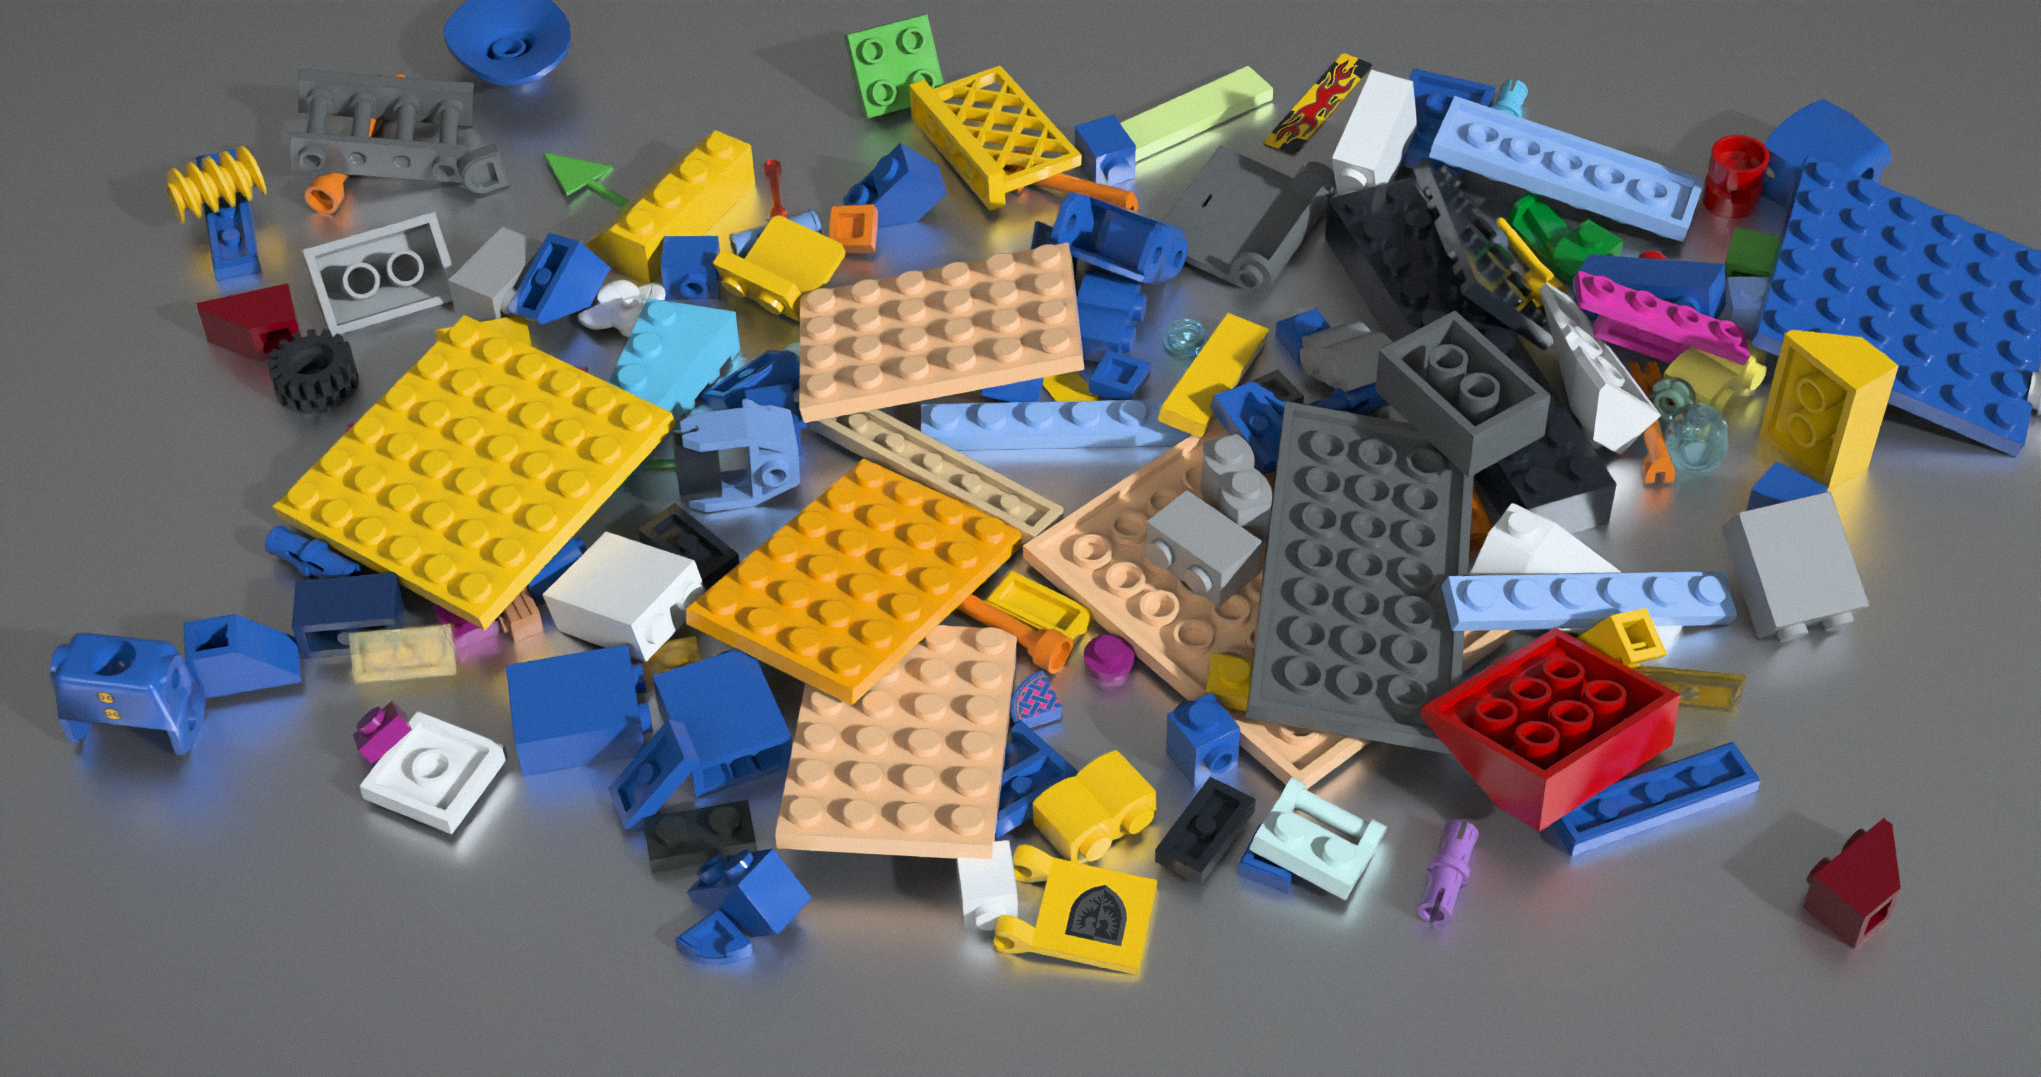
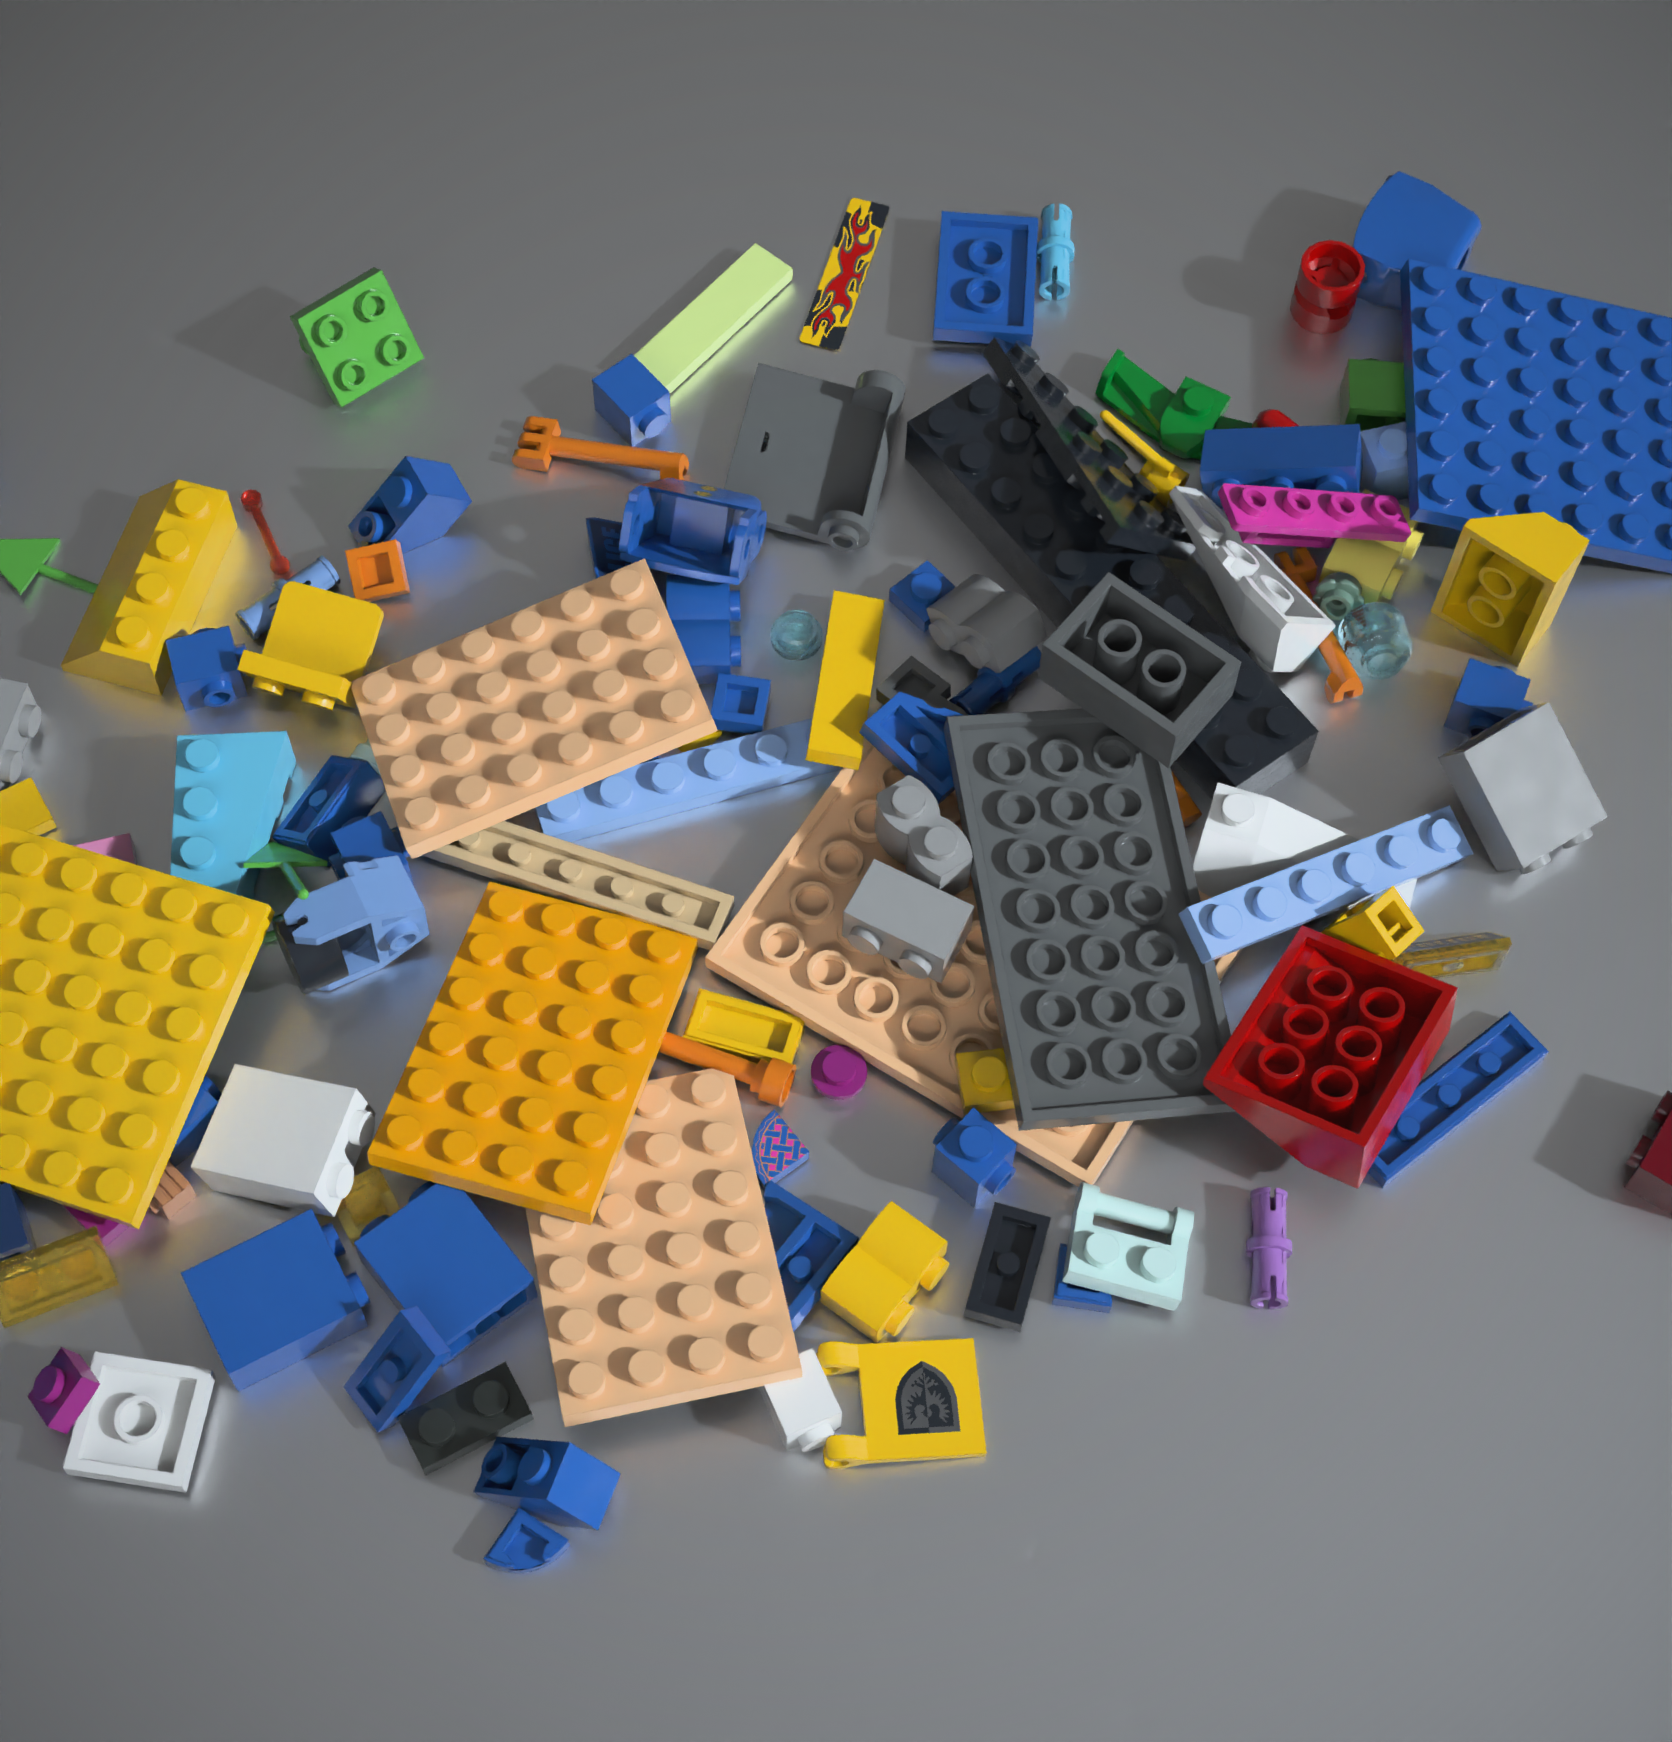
camera: 20 degrees left, 15 degrees up
blue slope [506,233,611,325] -> none
white plate [577,280,666,337] -> none
black plate [638,503,740,591] -> none
yellow fence [909,65,1082,211] -> none
white brick [1332,70,1417,196] -> none
light blue plate [1429,96,1705,242] -> none
none -> bright green piece [243,841,327,900]

